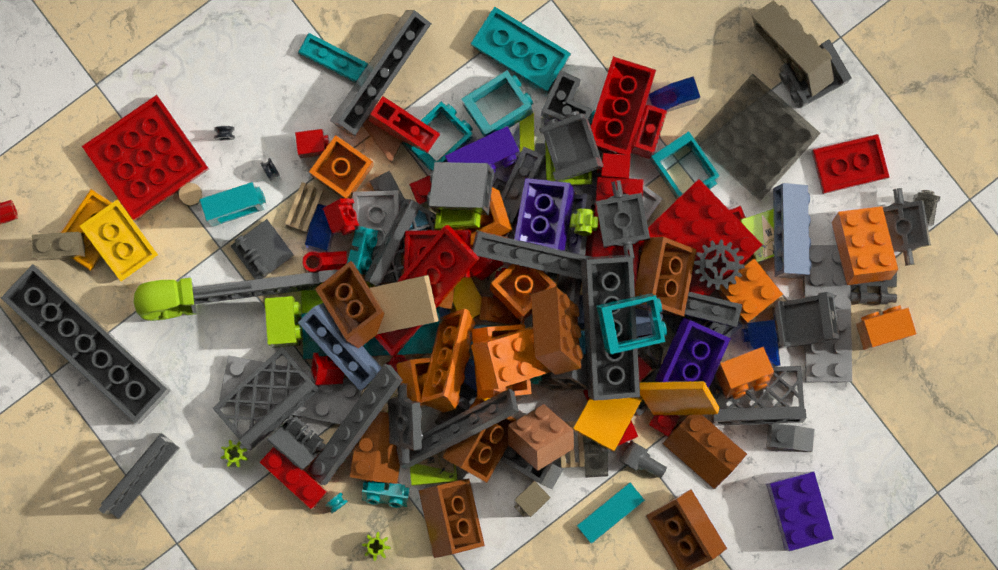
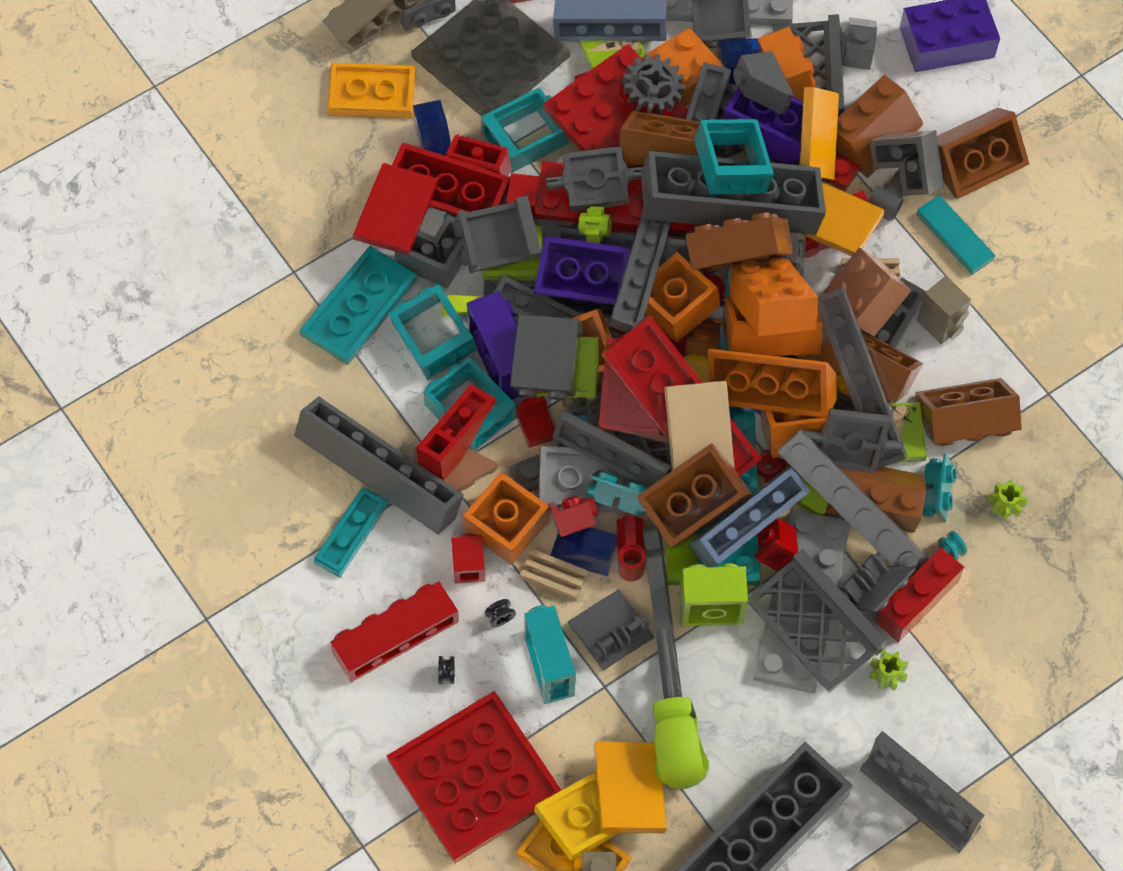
camera: 85 degrees left, 20 degrees down
tan tile [179,183,203,206] -> none
clear smoke bracket [583,440,608,478] -> none
none -> light orange tile [327,62,416,118]
none -> red brick [330,581,459,683]
none -> red tile [353,163,438,256]
none -> light orange tile [594,741,667,834]
none -> dark grey slope [733,51,794,114]
none -> dark grey brick [869,130,944,196]

